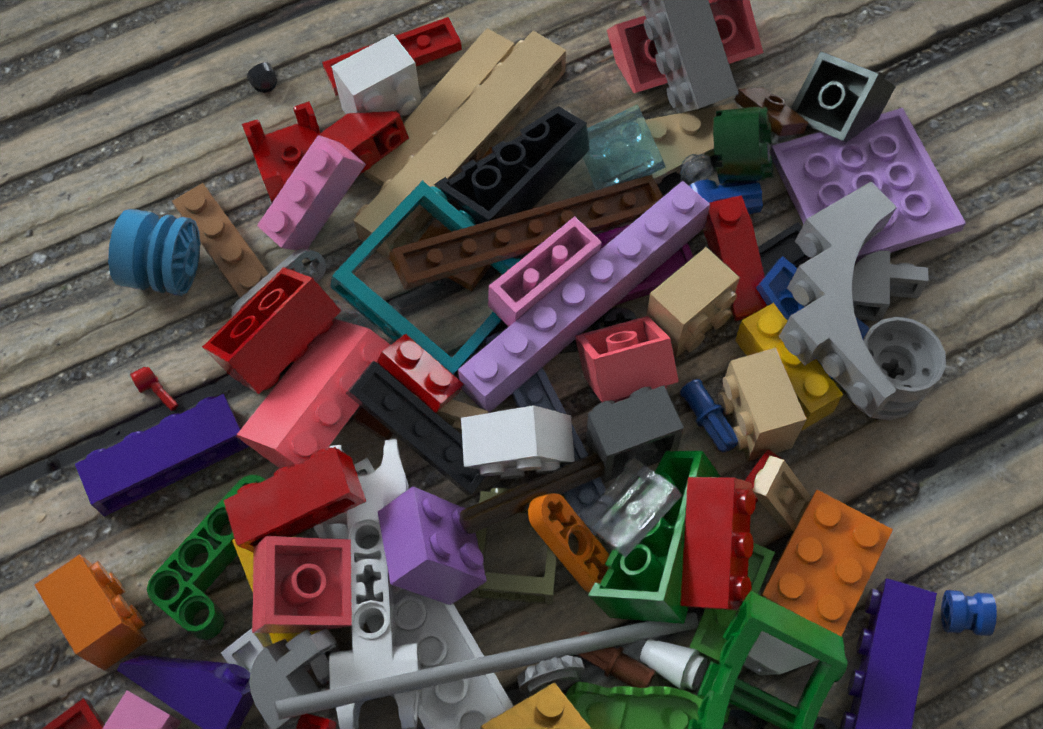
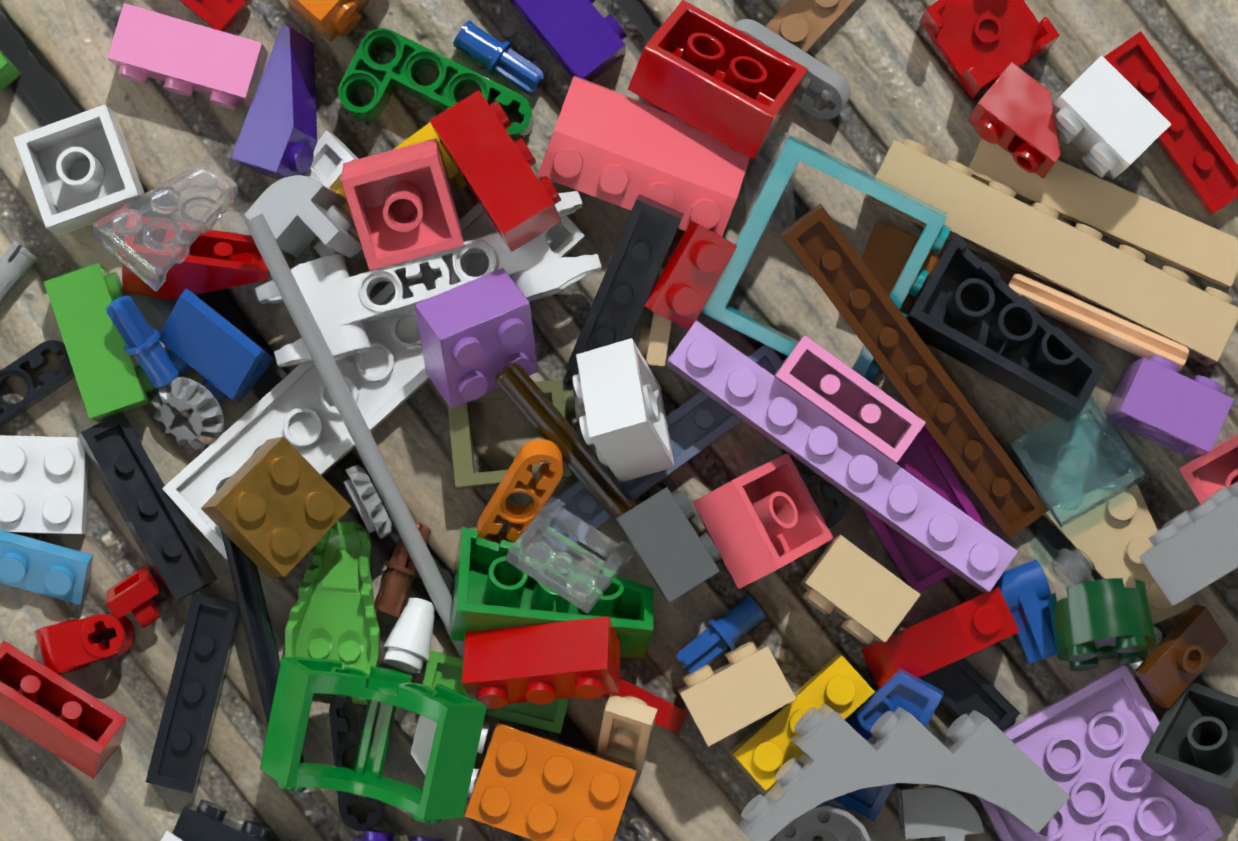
camera: 75 degrees right, 20 degrees up
bright pink brick [257,135,366,251] -> none
none -> blue axle [453,20,545,95]
none -> light nougat axle [1008,273,1189,372]
none -> medium lavender brick [1102,355,1234,458]

